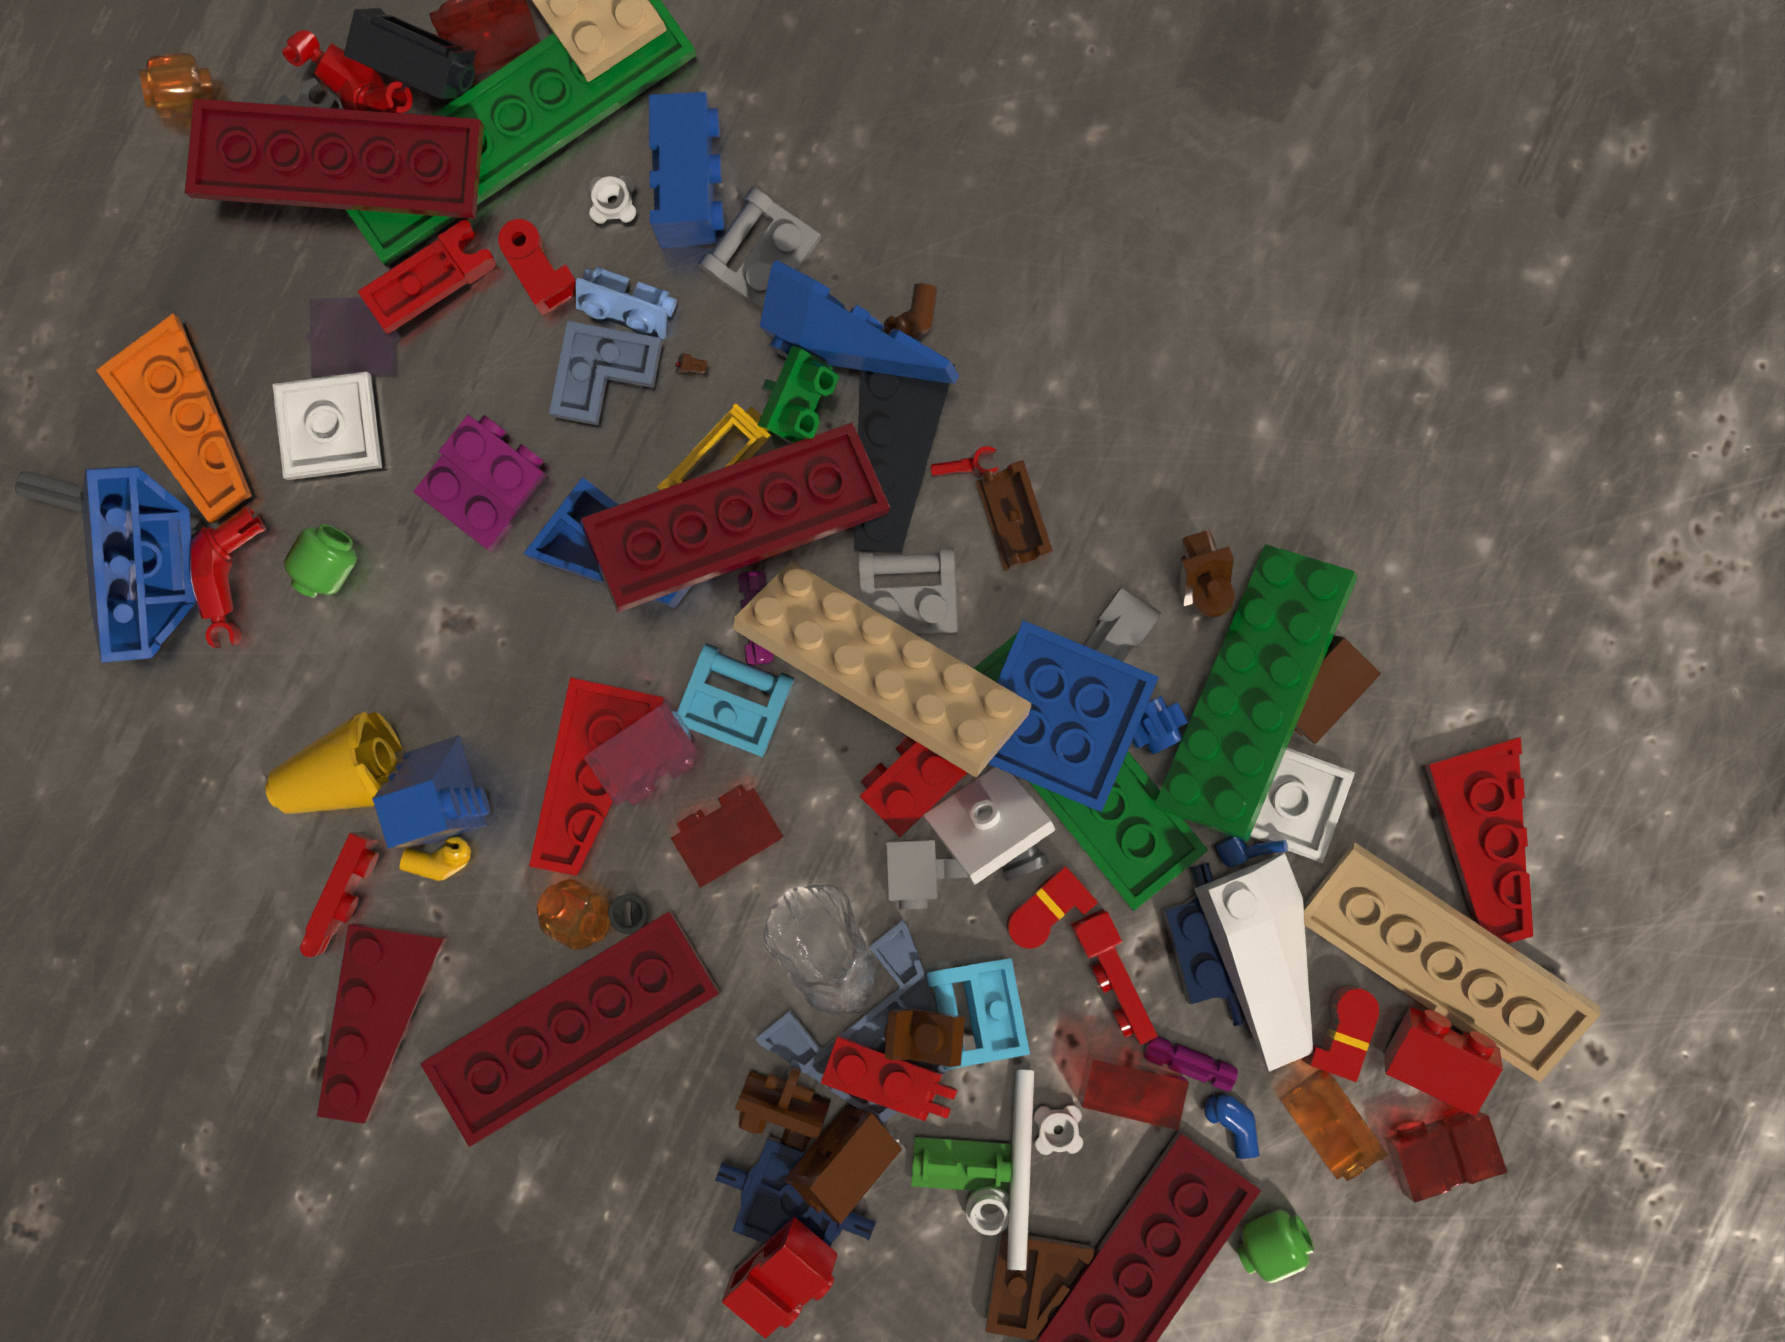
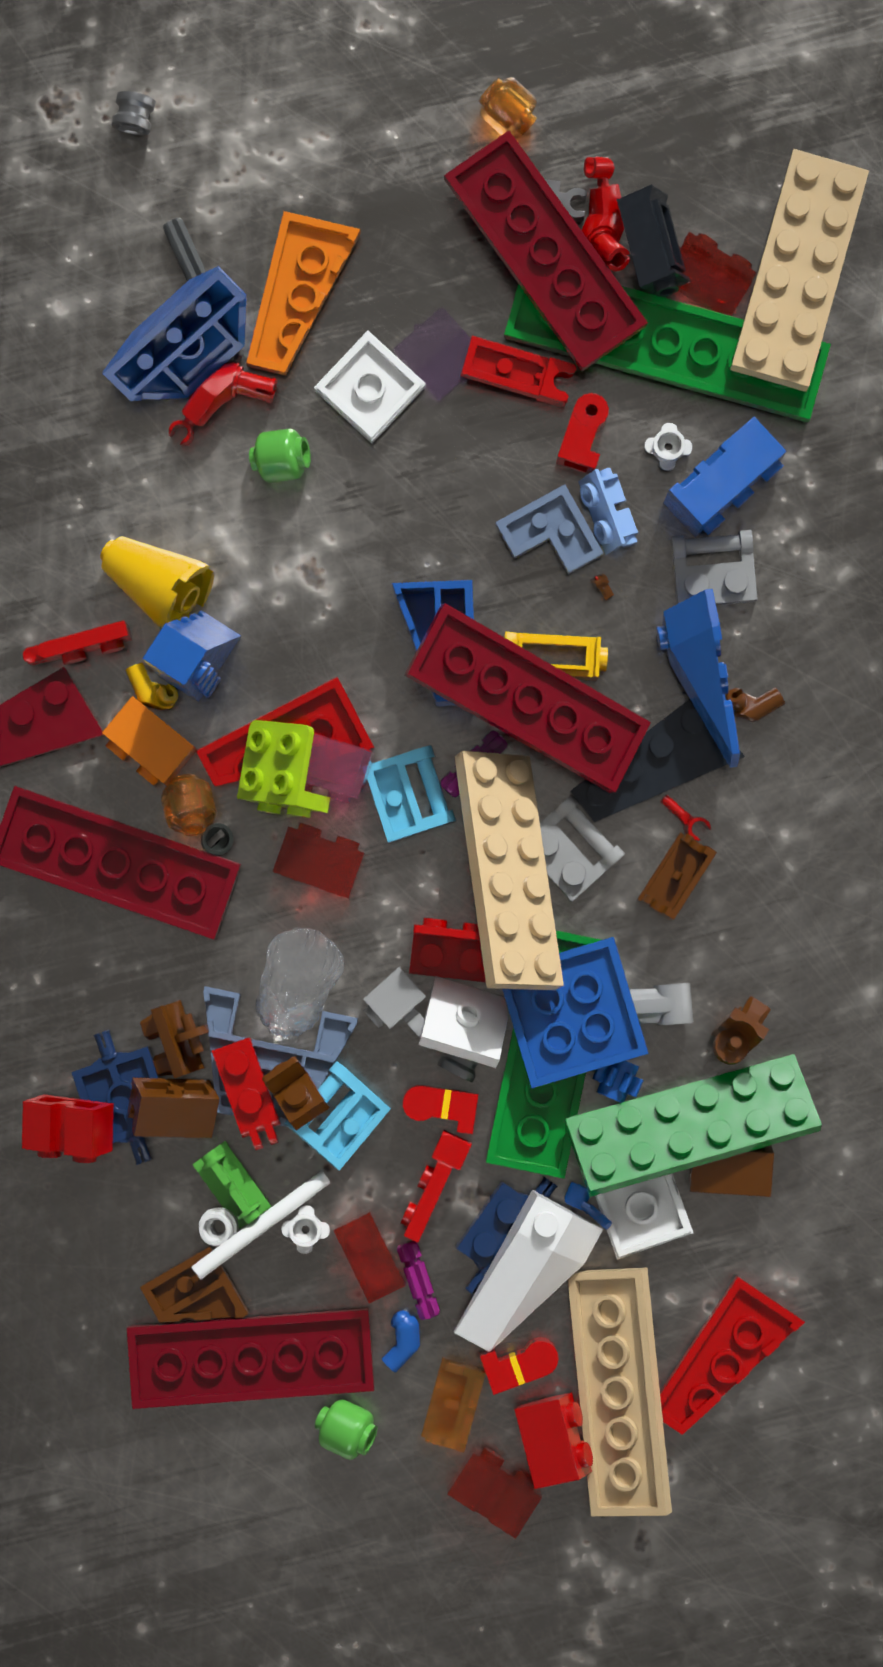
camera: 50 degrees right, 0 degrees up
magenta plate [413,414,549,552] -> none
green hips [757,346,839,444] -> none
none -> orange brick [102,696,197,786]
none -> lime bracket [237,720,331,818]

